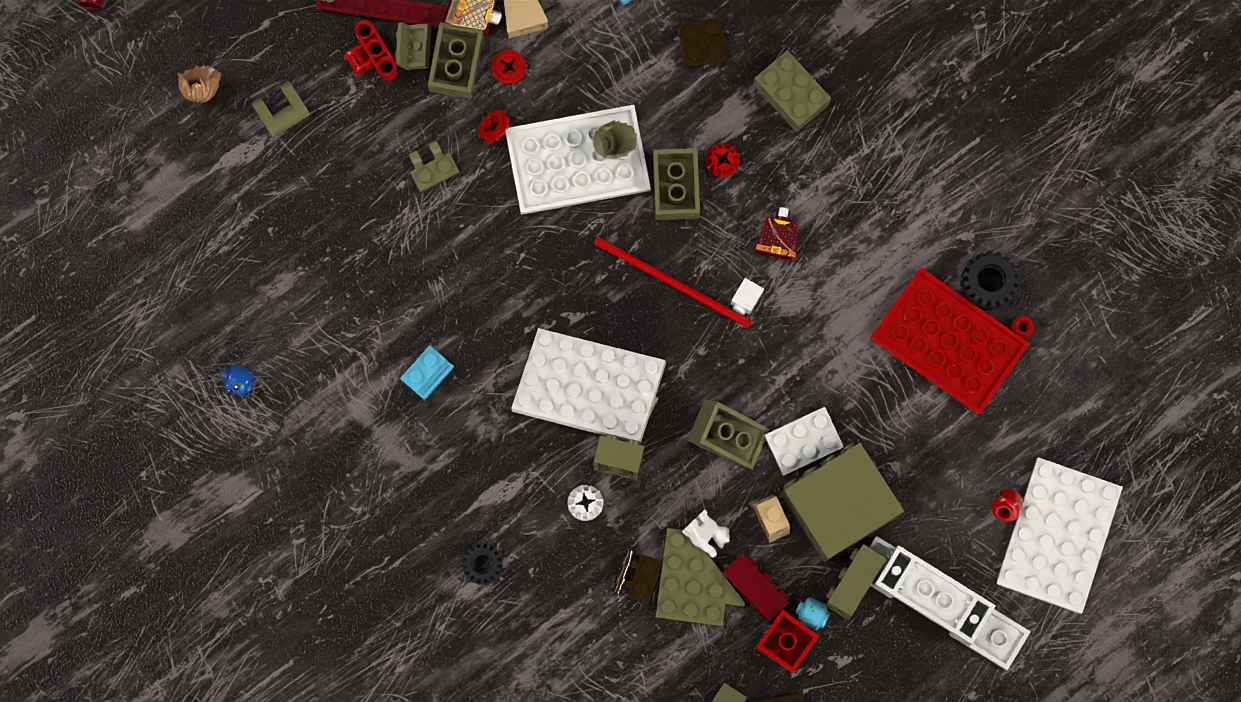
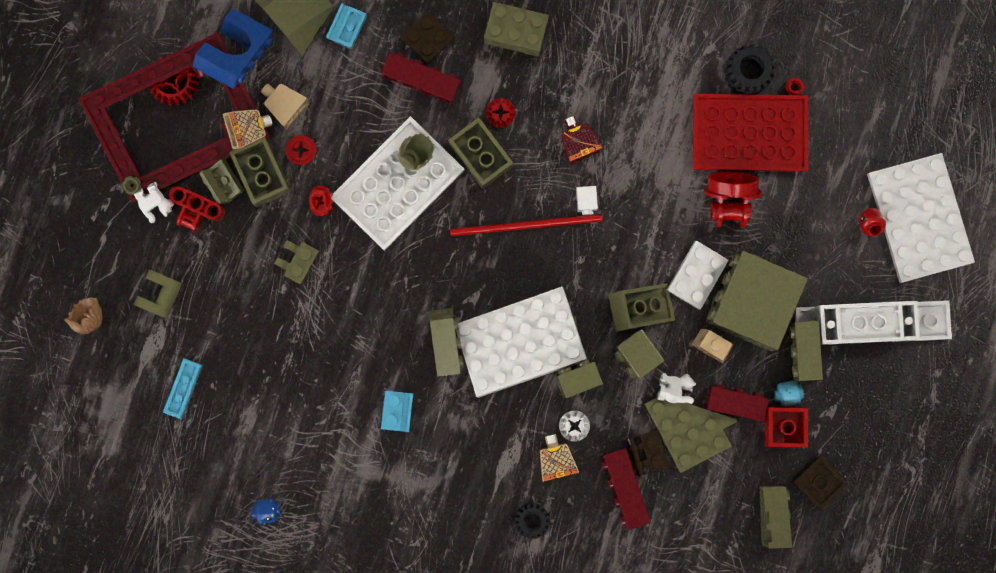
camera: 30 degrees left, 5 degrees up
none -> white animal [134,181,174,223]
none -> medium azure tile [163,358,203,419]
none -> dark red brick [381,52,461,105]
none -> olive wedge [430,308,464,377]
none -> torso [540,434,579,482]
none -> dark red brick [601,448,651,530]
none -> olive piece [614,329,664,379]
none -> red piece [703,172,762,228]

